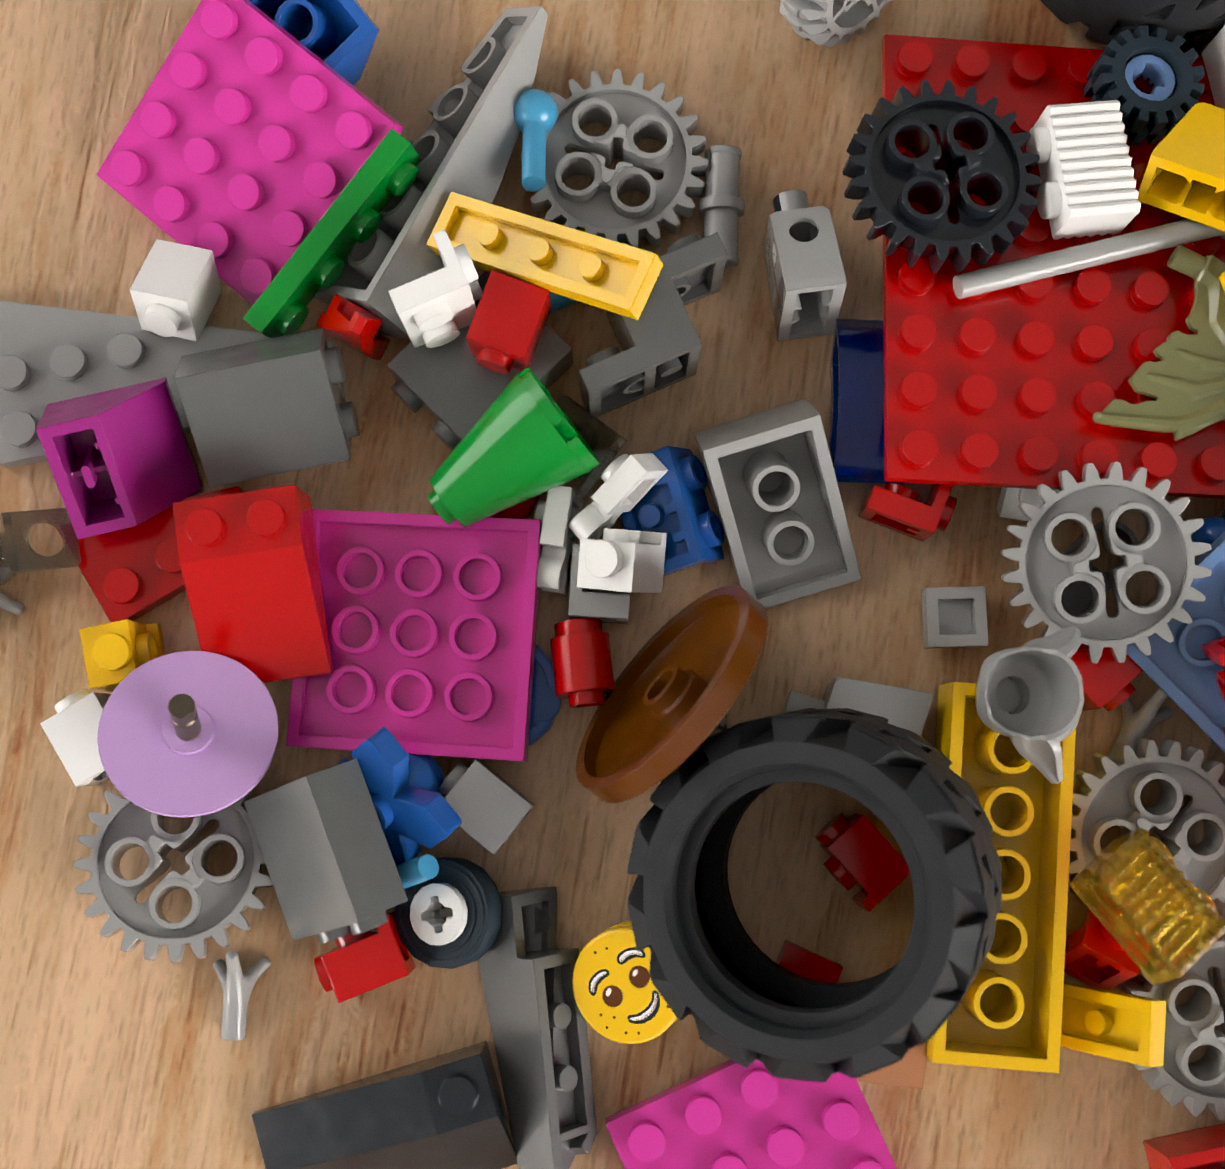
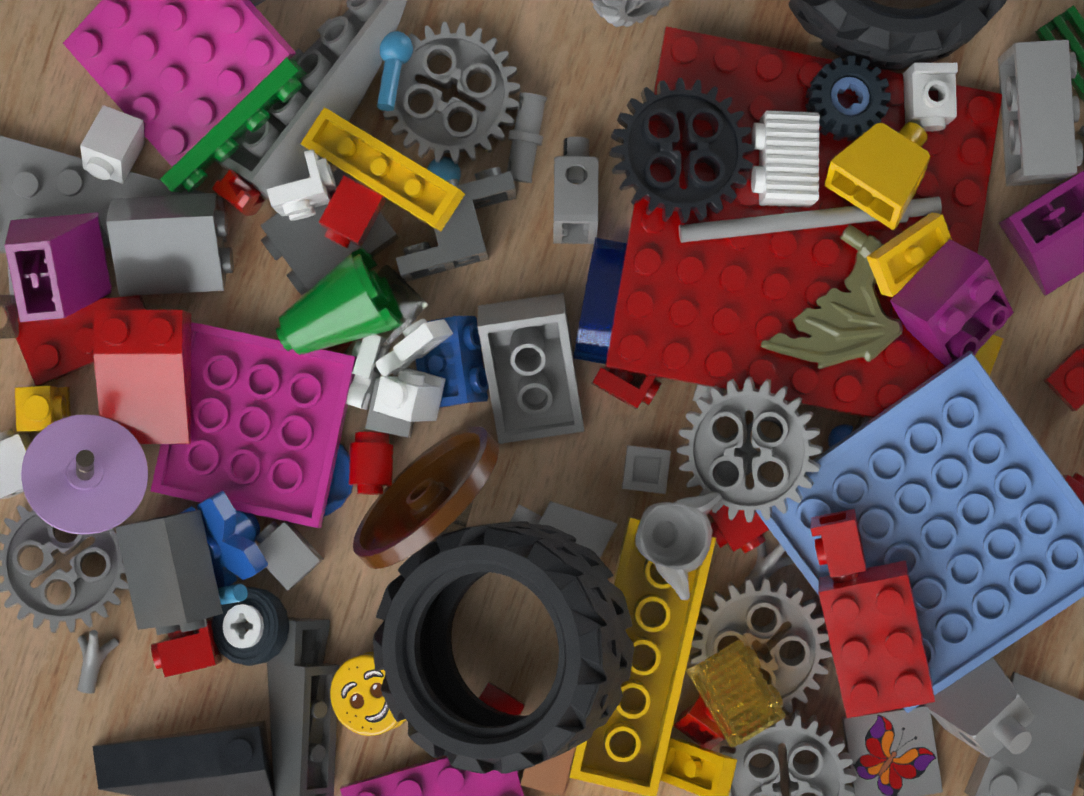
camera: 10 degrees right, 5 degrees up
red brick [815,813,910,912] -> none

